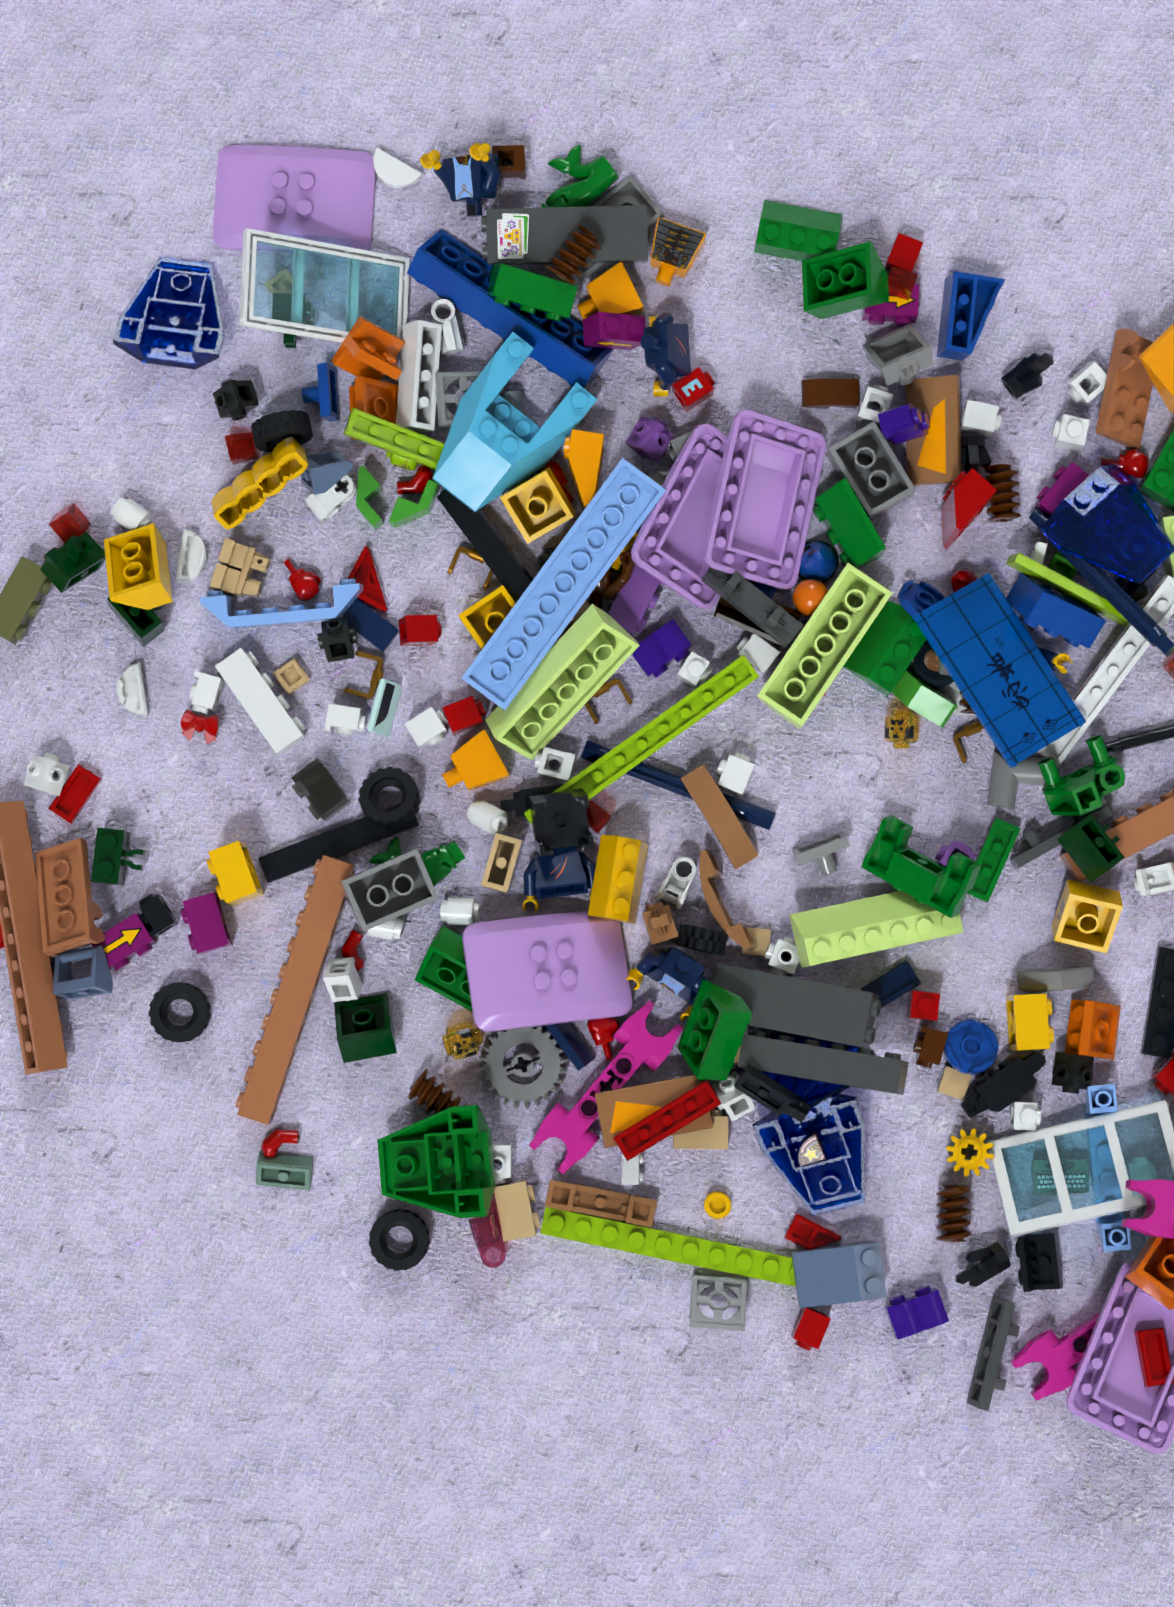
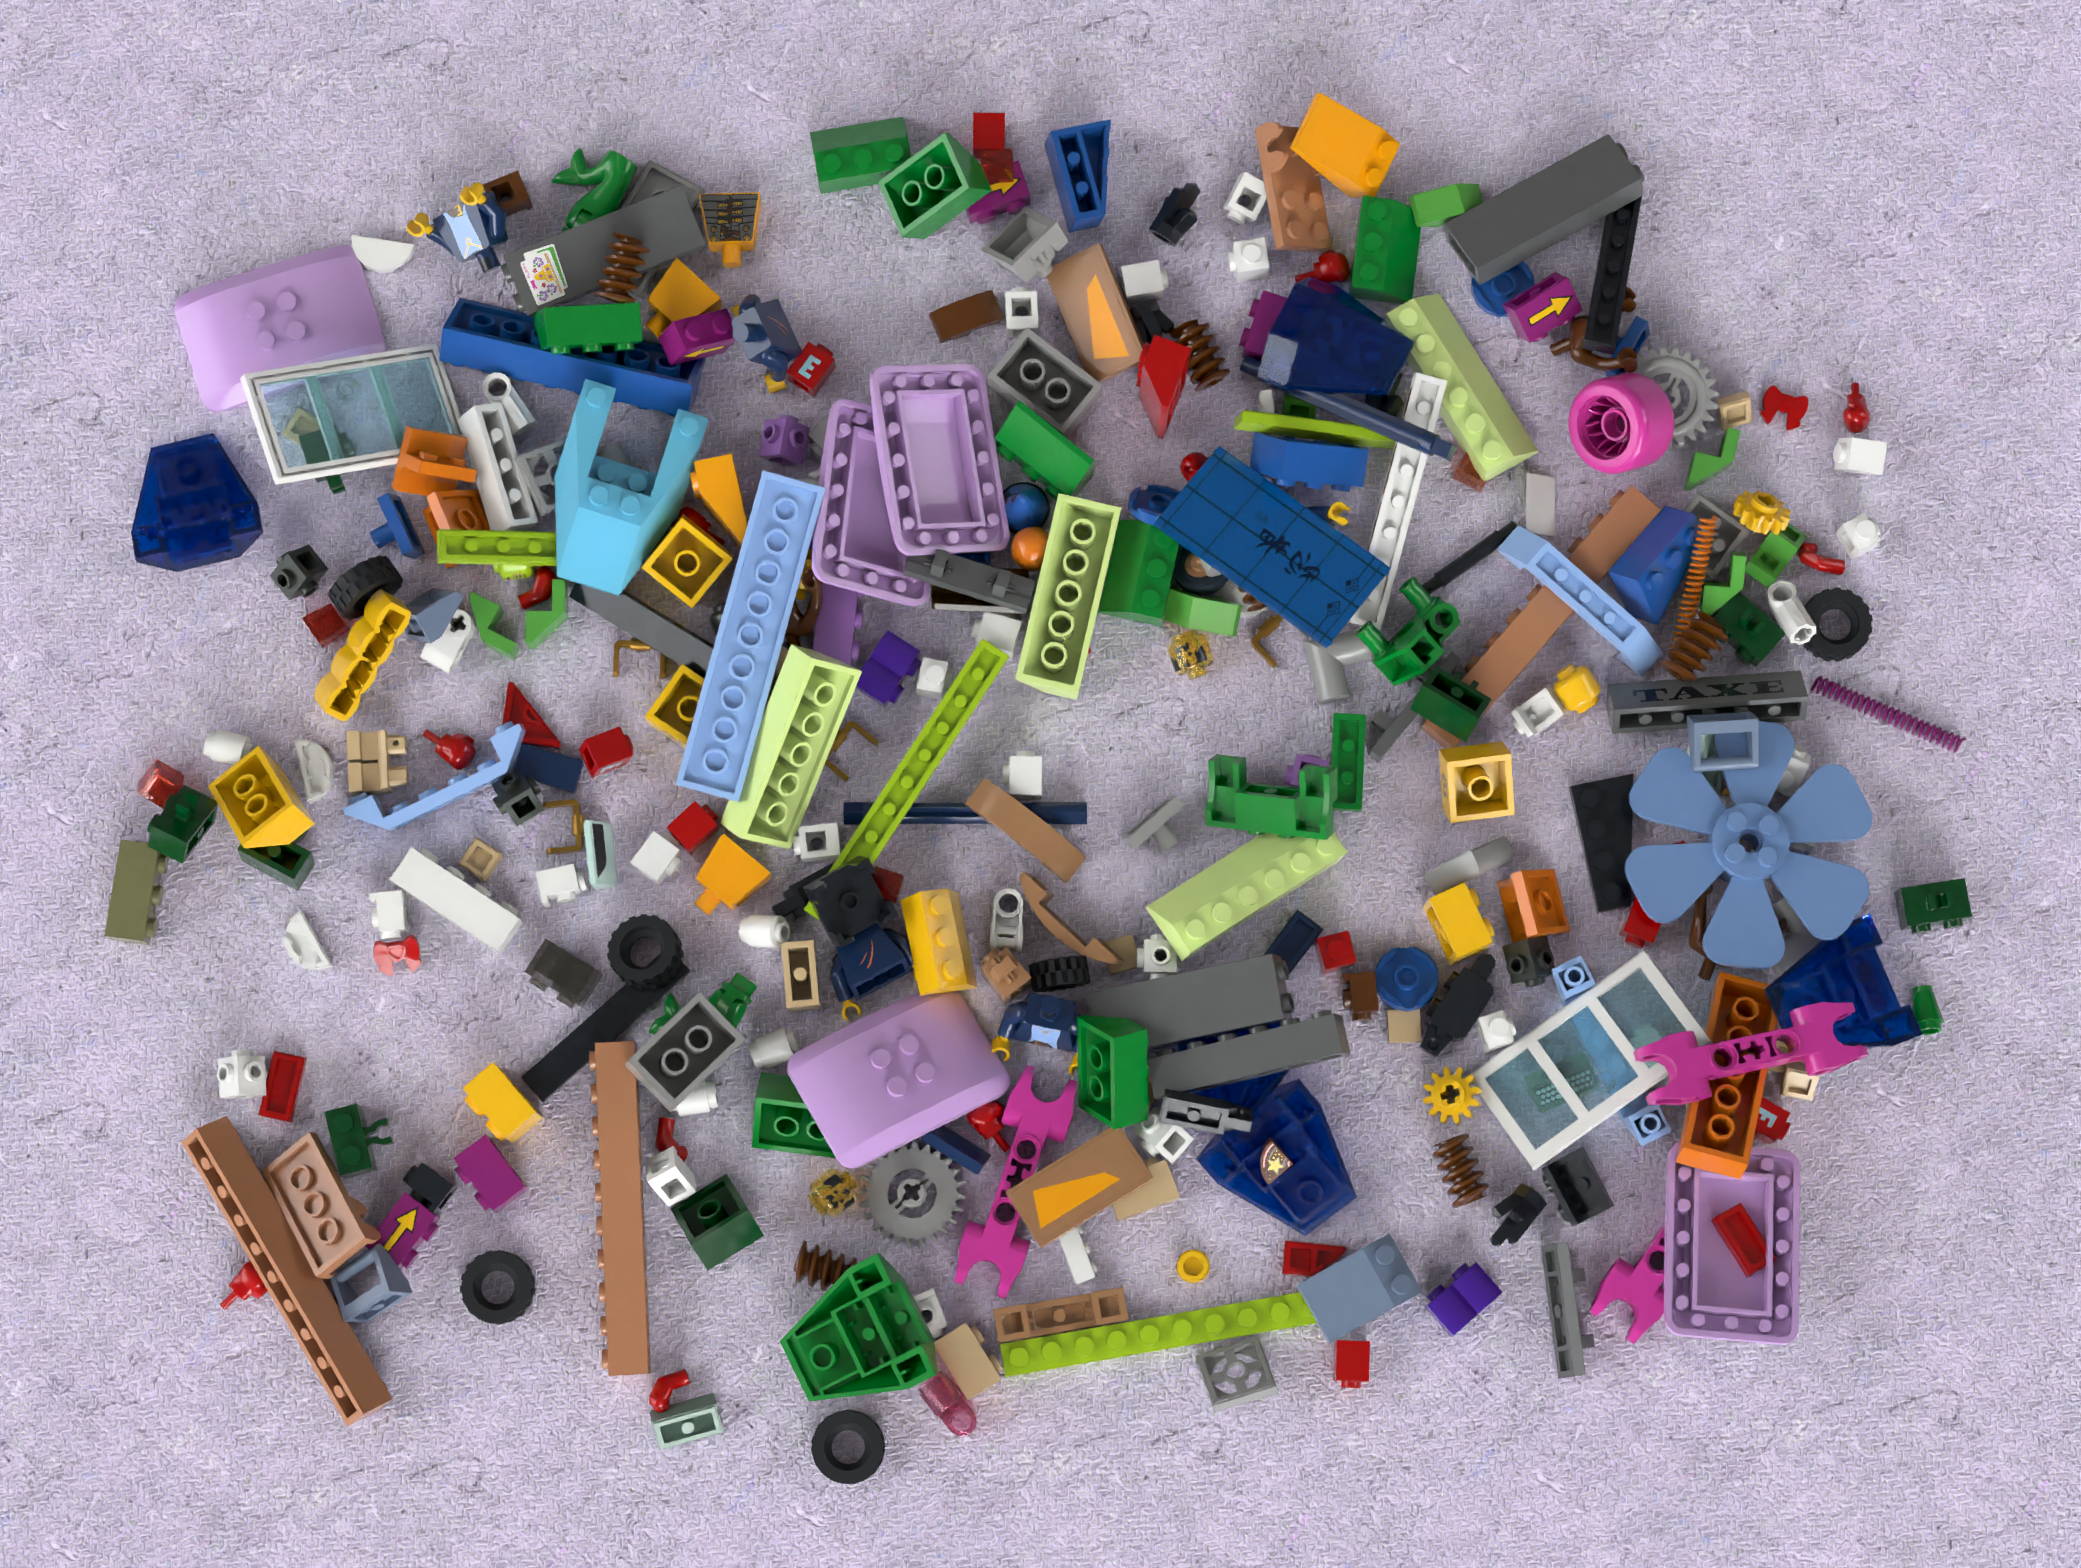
camera: 30 degrees left, 5 degrees down
red tile [613,1080,722,1162] -> none
dark purple brick [878,403,930,445] -> none

